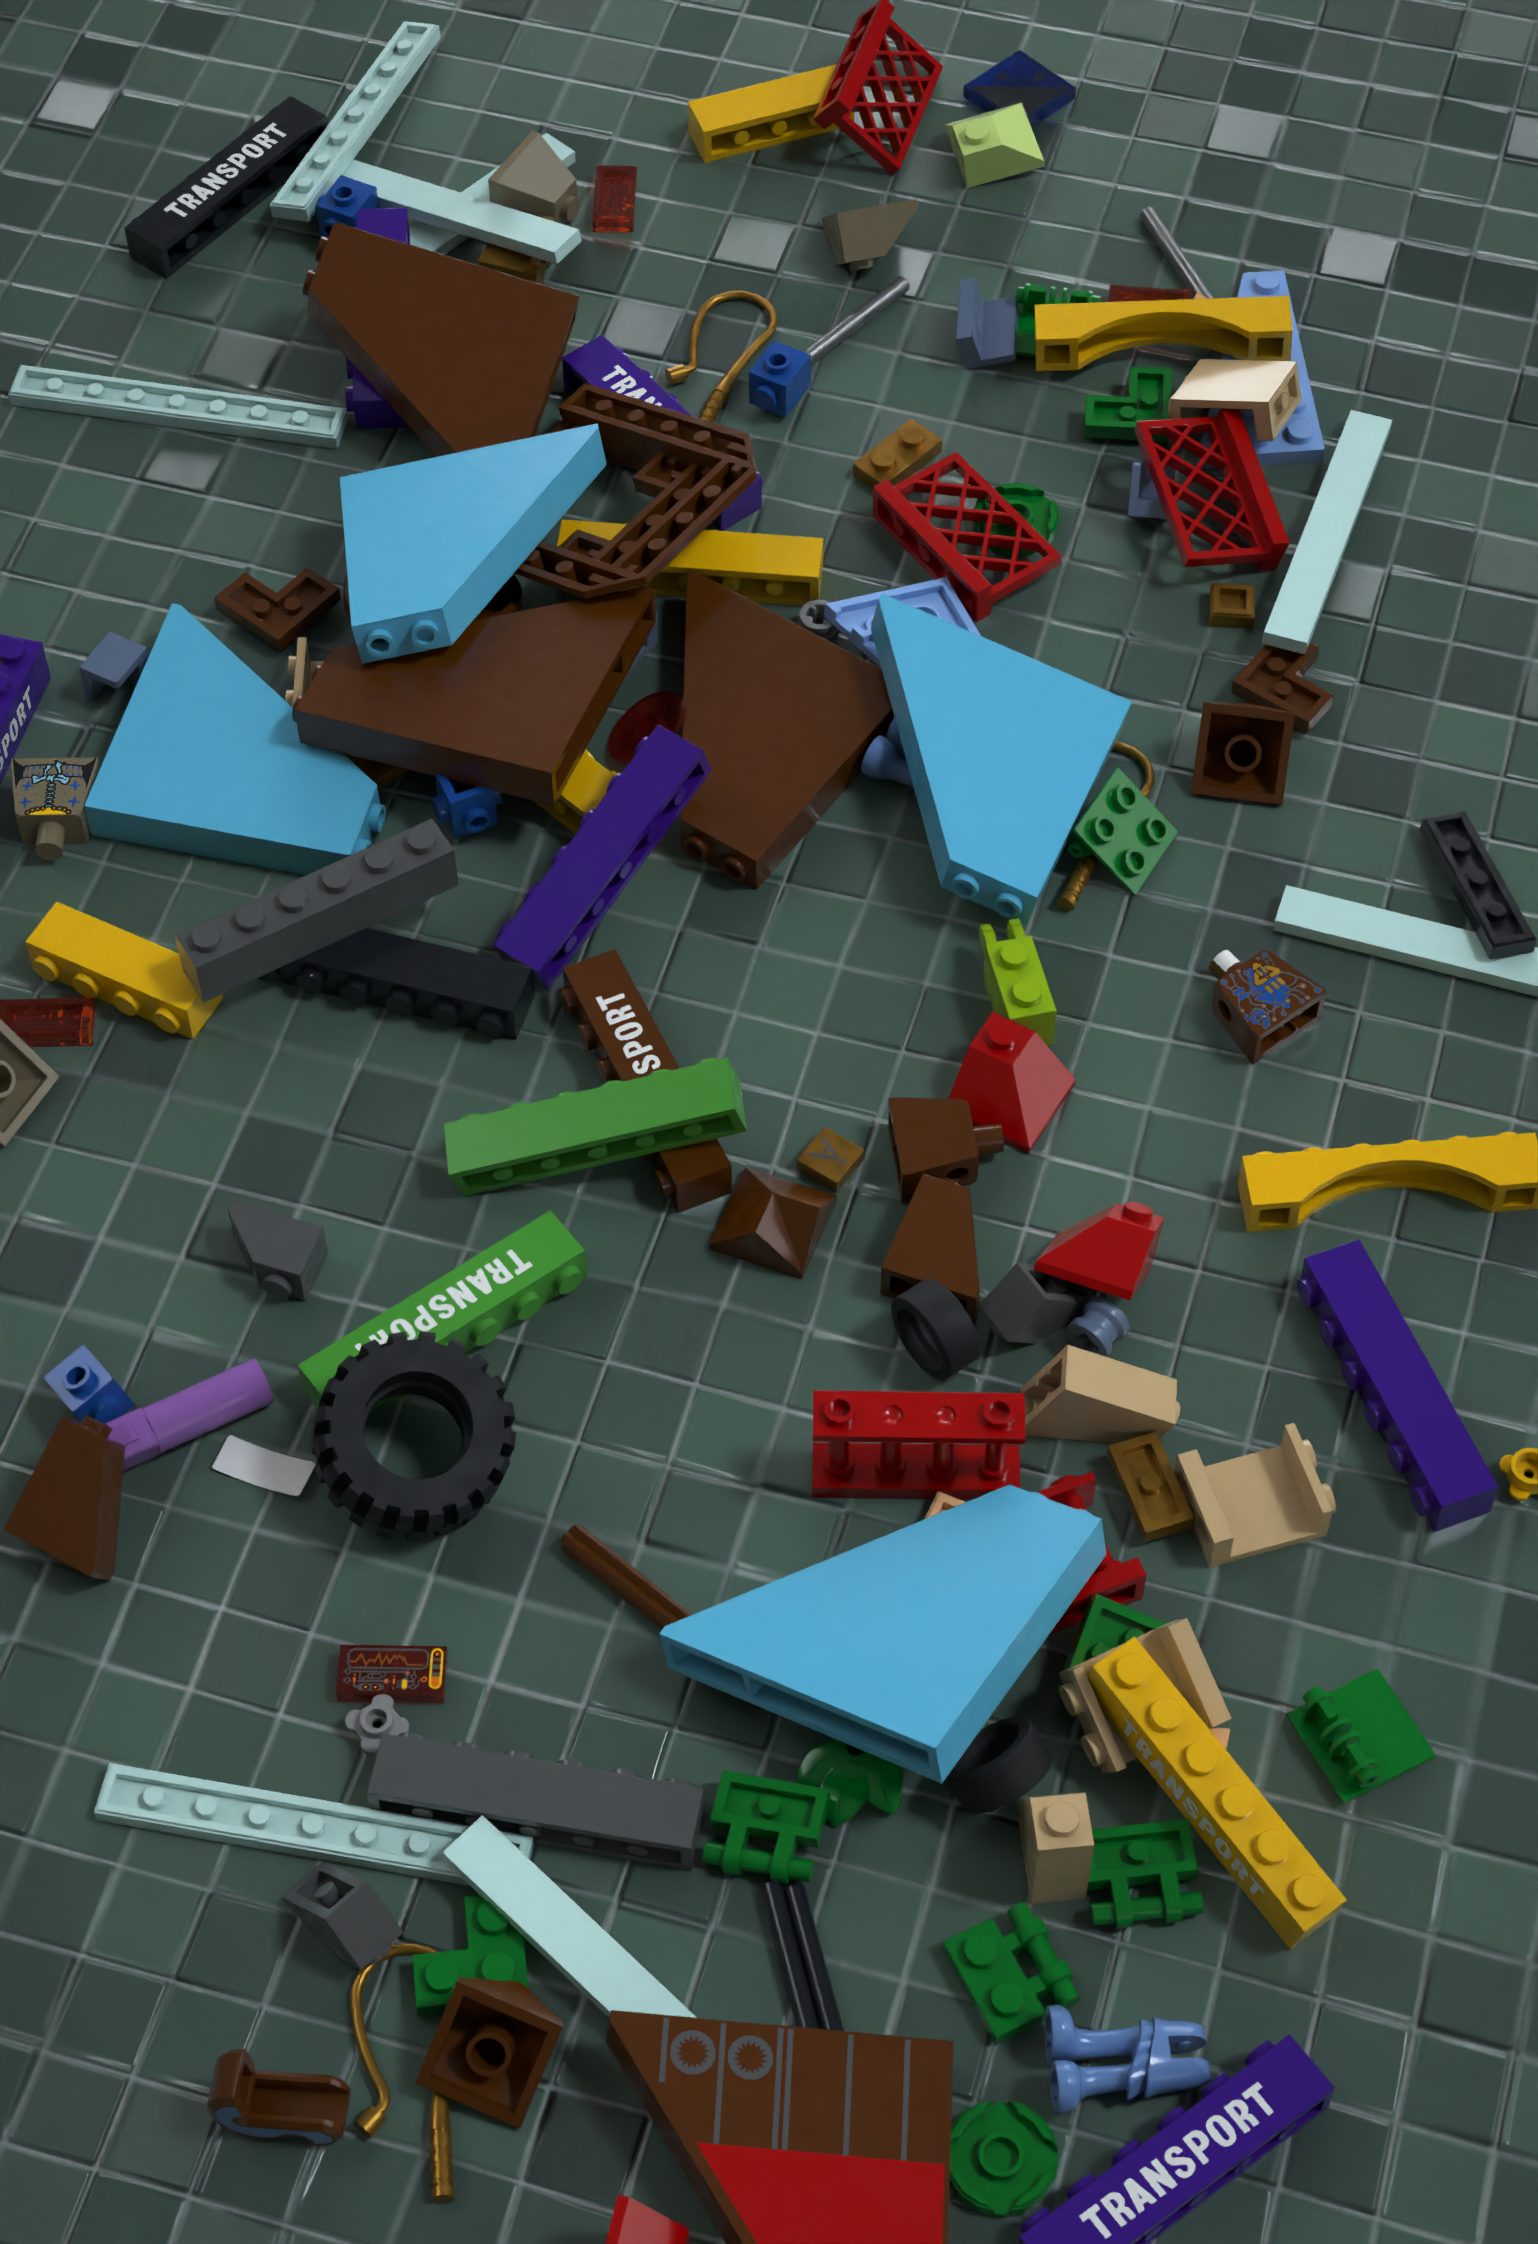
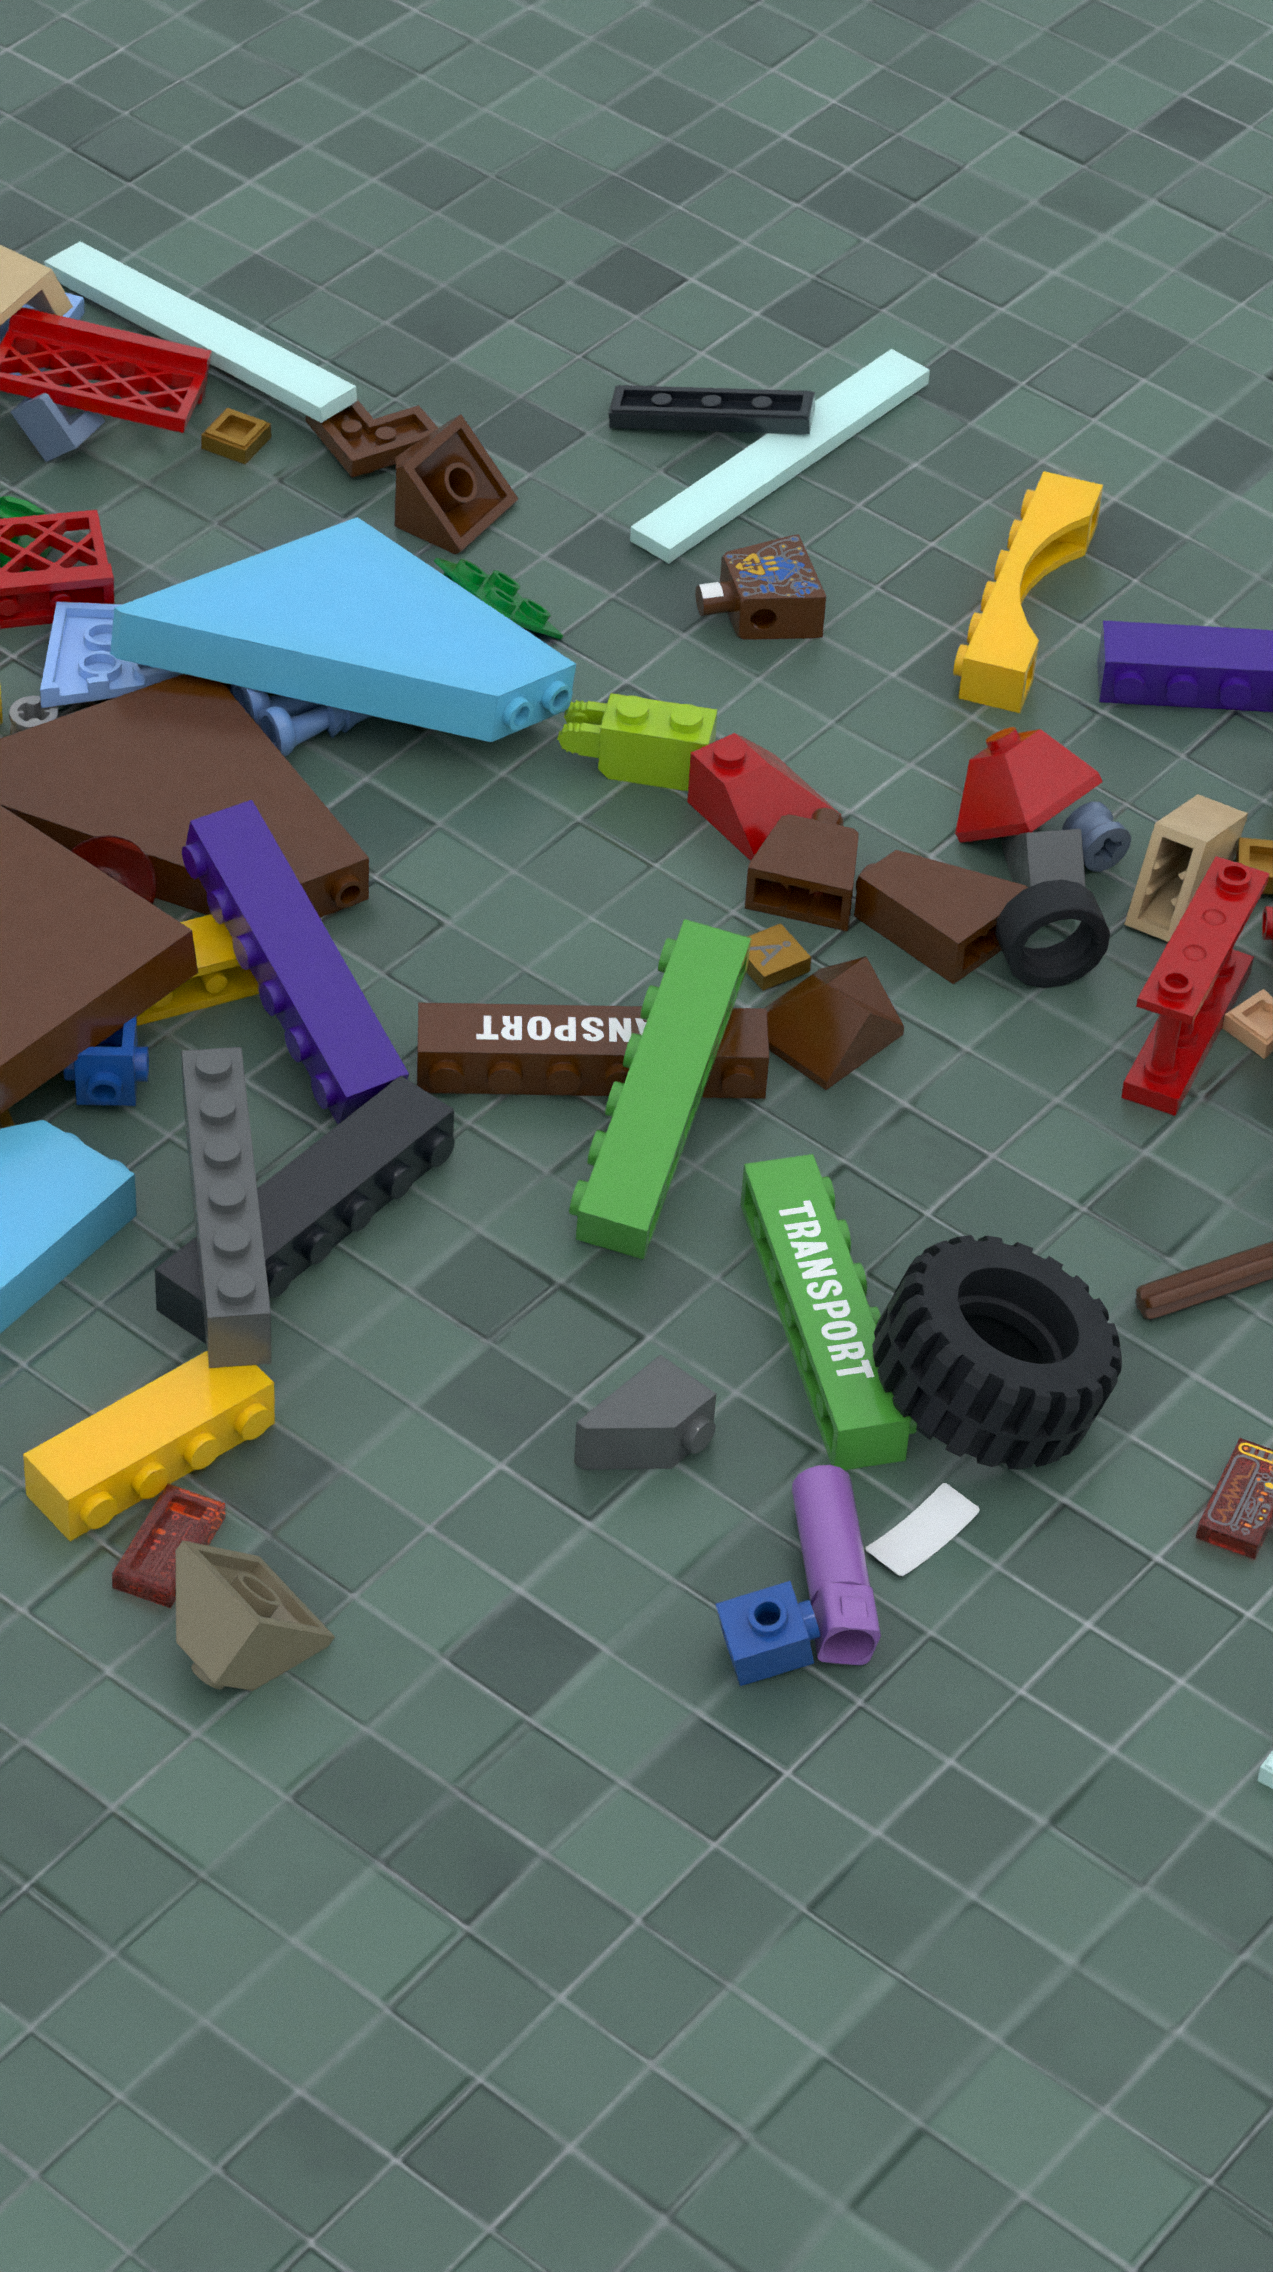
camera: 70 degrees left, 10 degrees down
reddish brown slope [3,1415,125,1581] -> none

